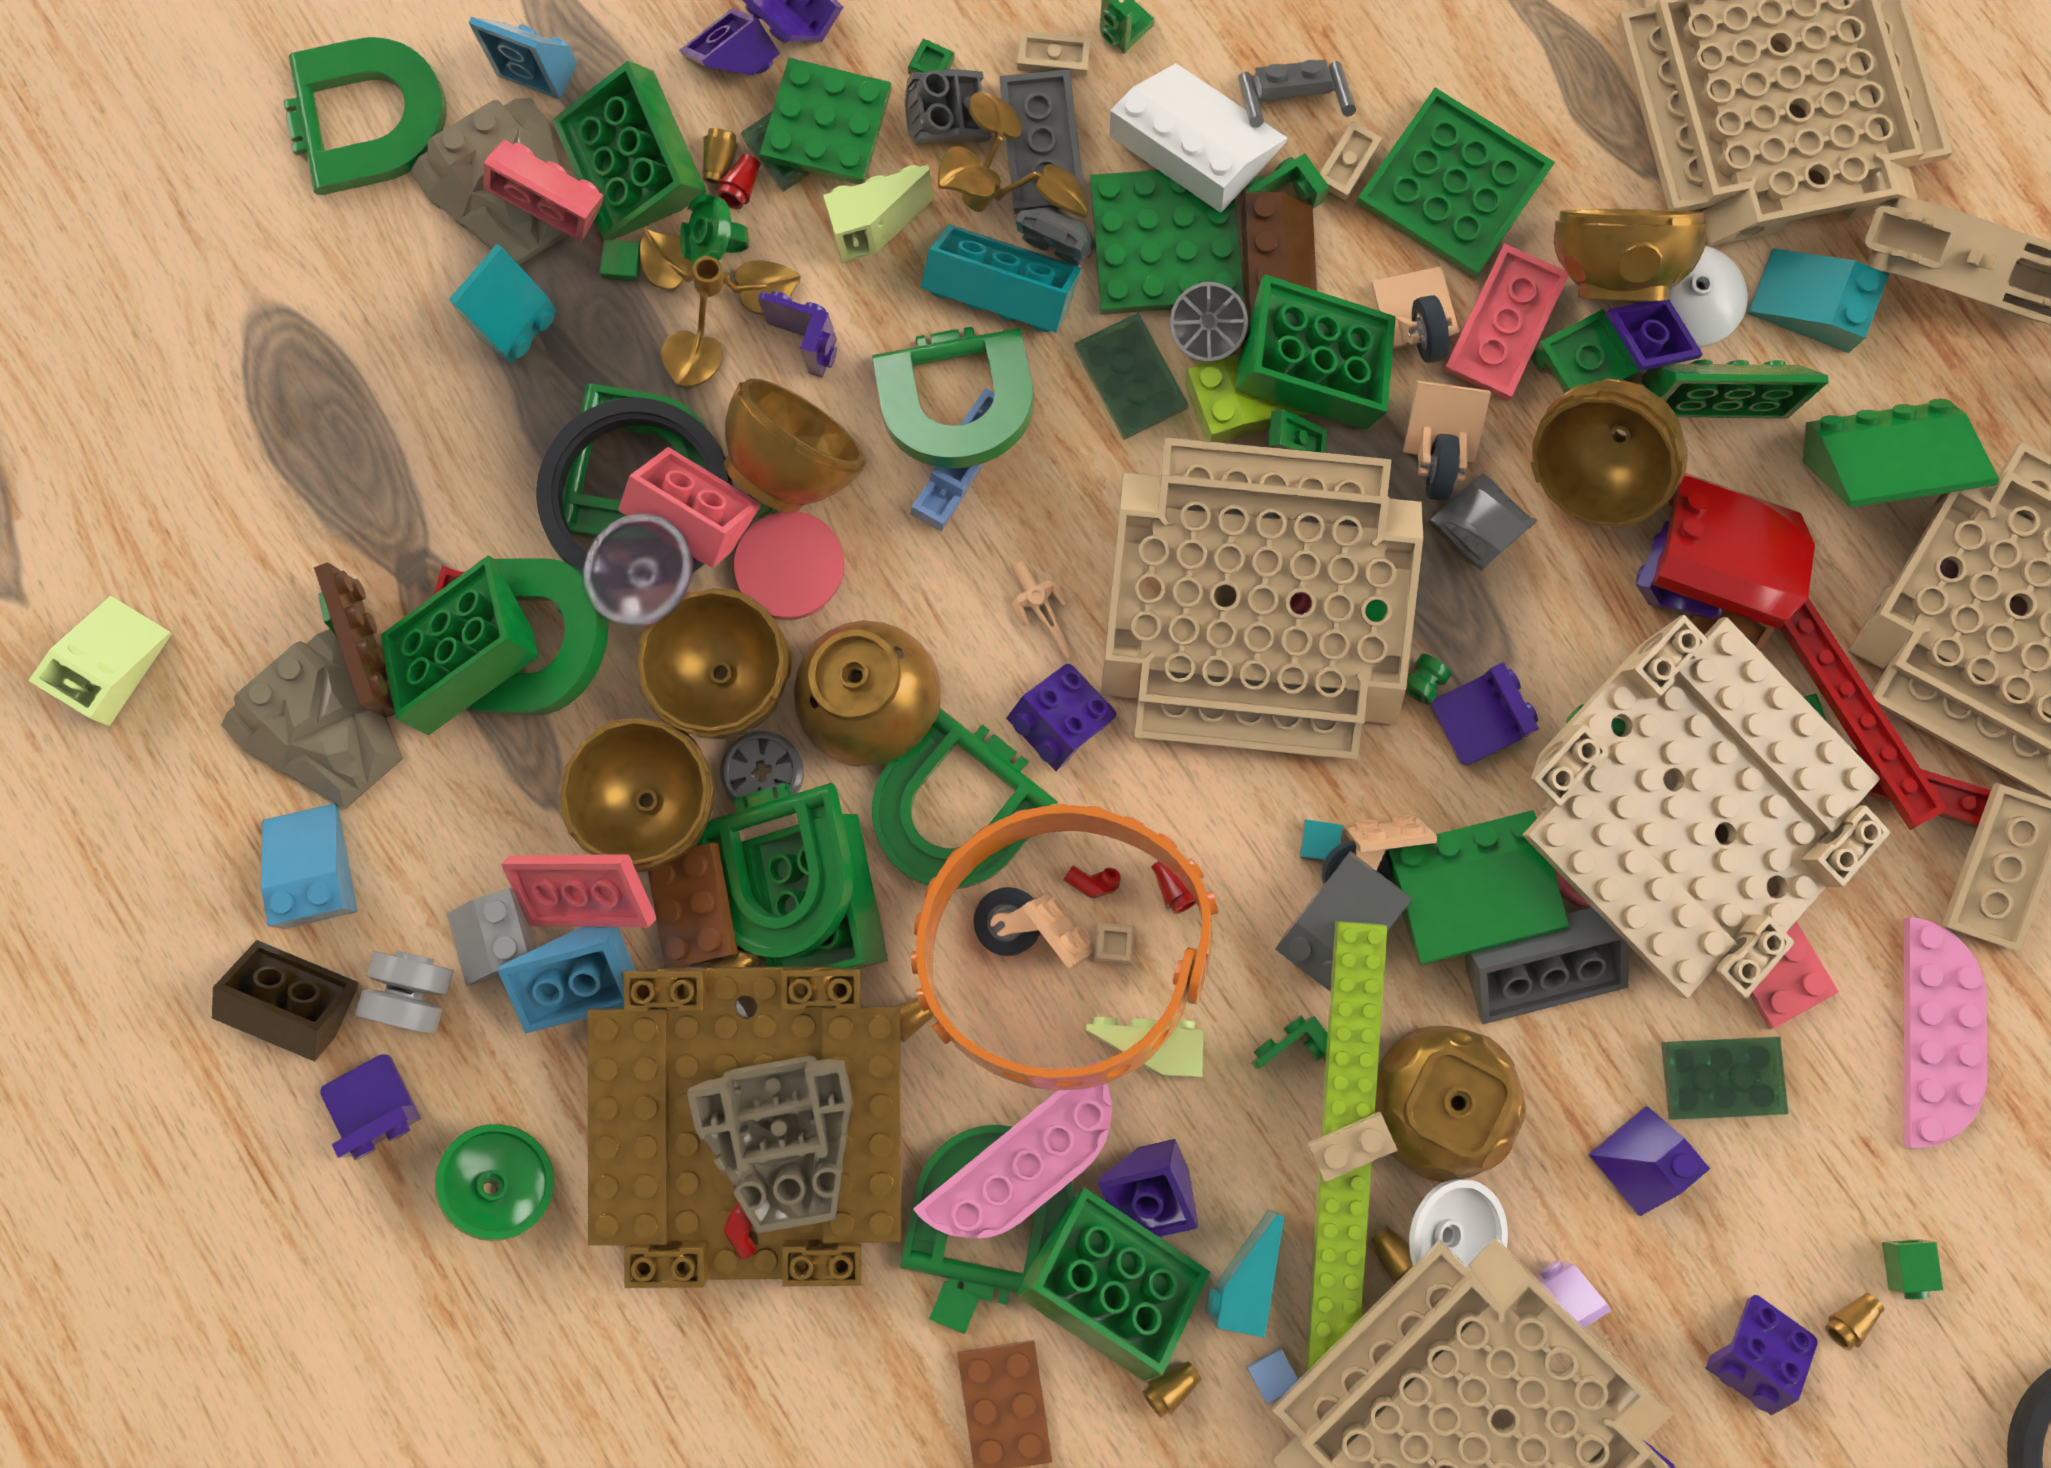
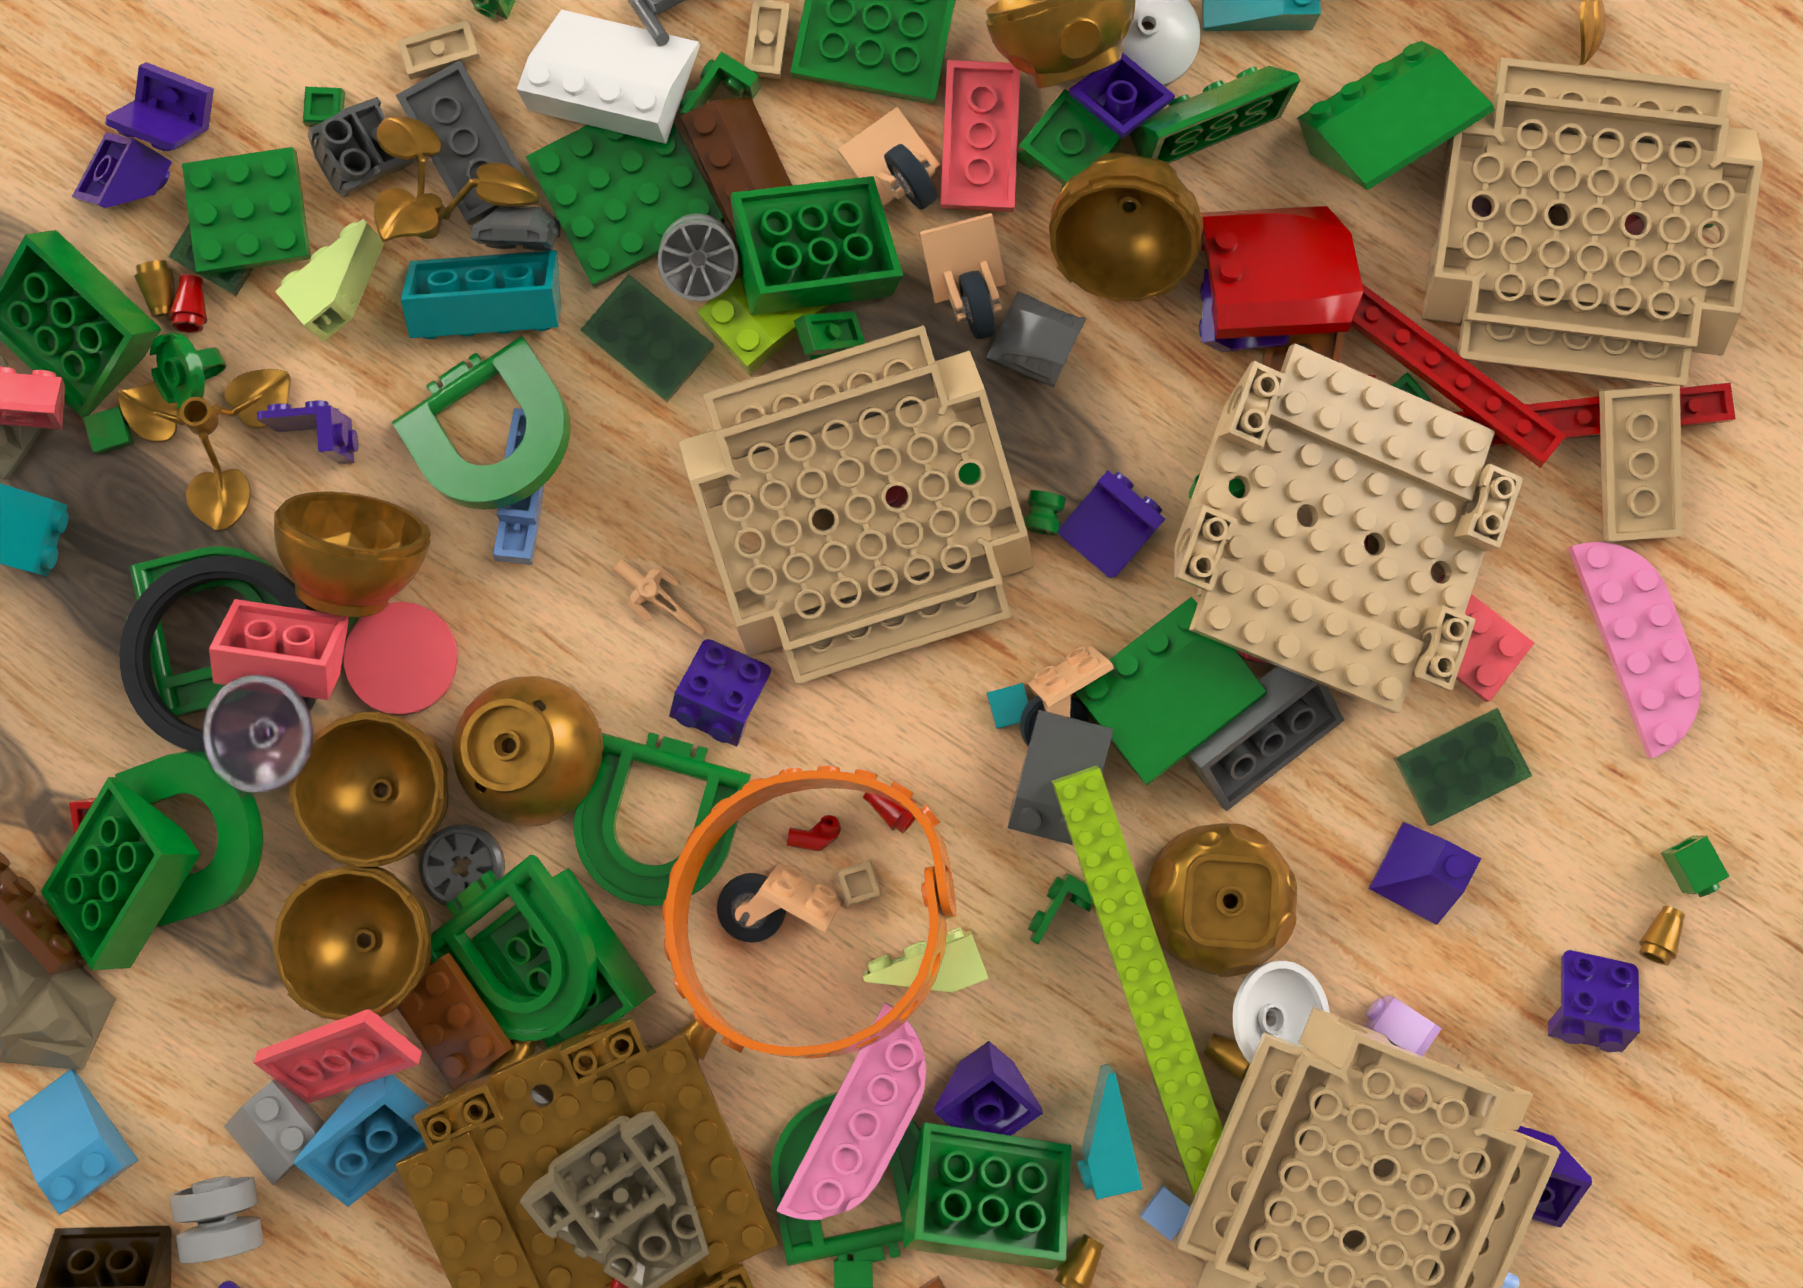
camera: 25 degrees left, 5 degrees up
tan plate [1307,1112,1398,1182] -> none

